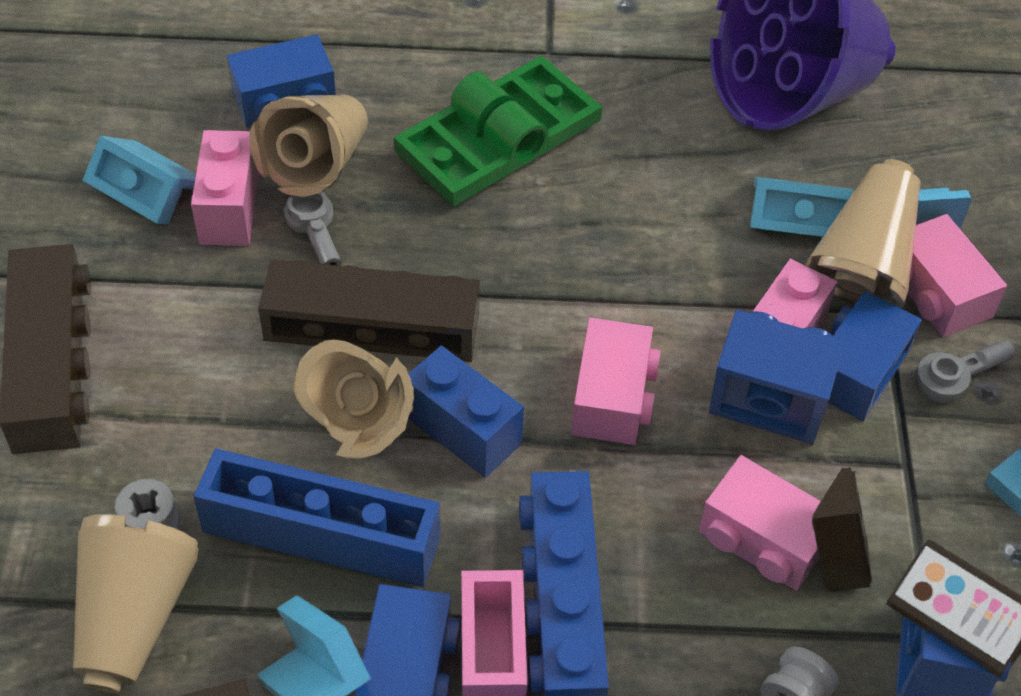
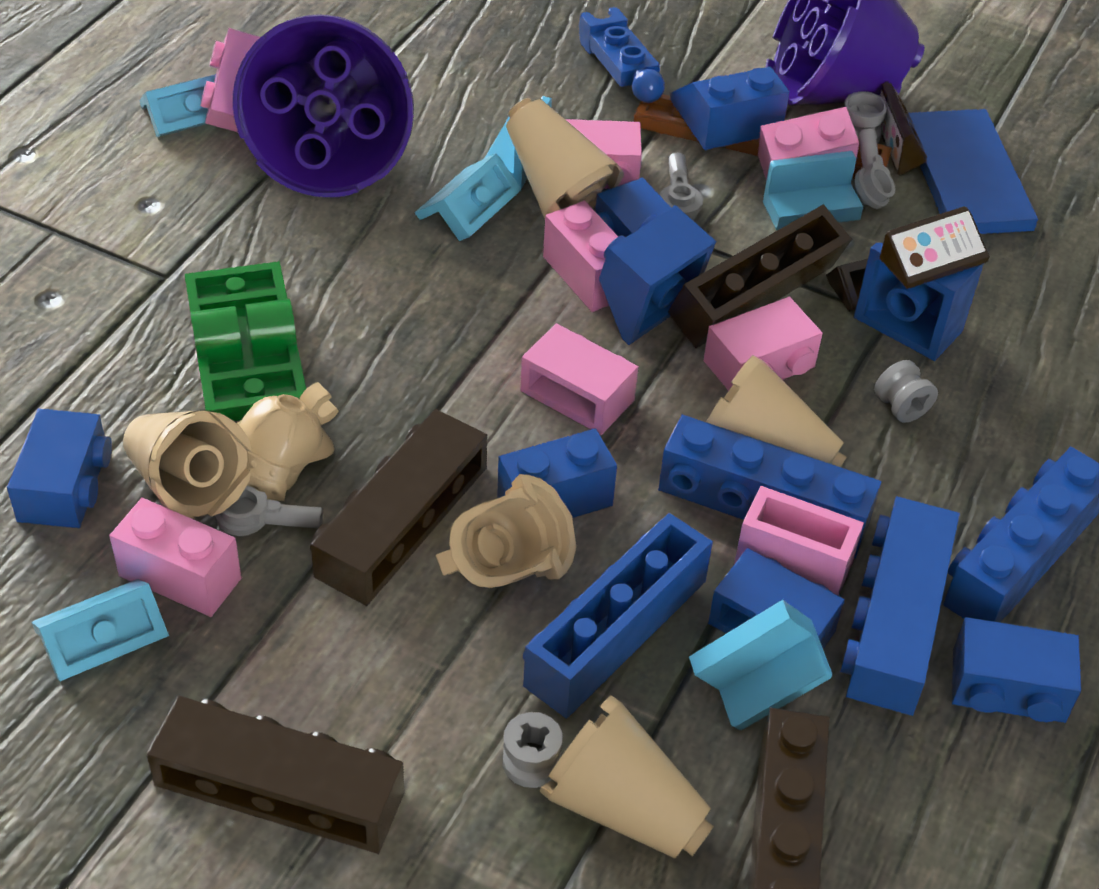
camera: 65 degrees left, 5 degrees down
dark brown slope [812,467,873,591] -> none
none -> tan helmet [237,382,339,501]
none -> dark brown brick [668,204,852,348]
none -> tan cone [706,355,847,467]

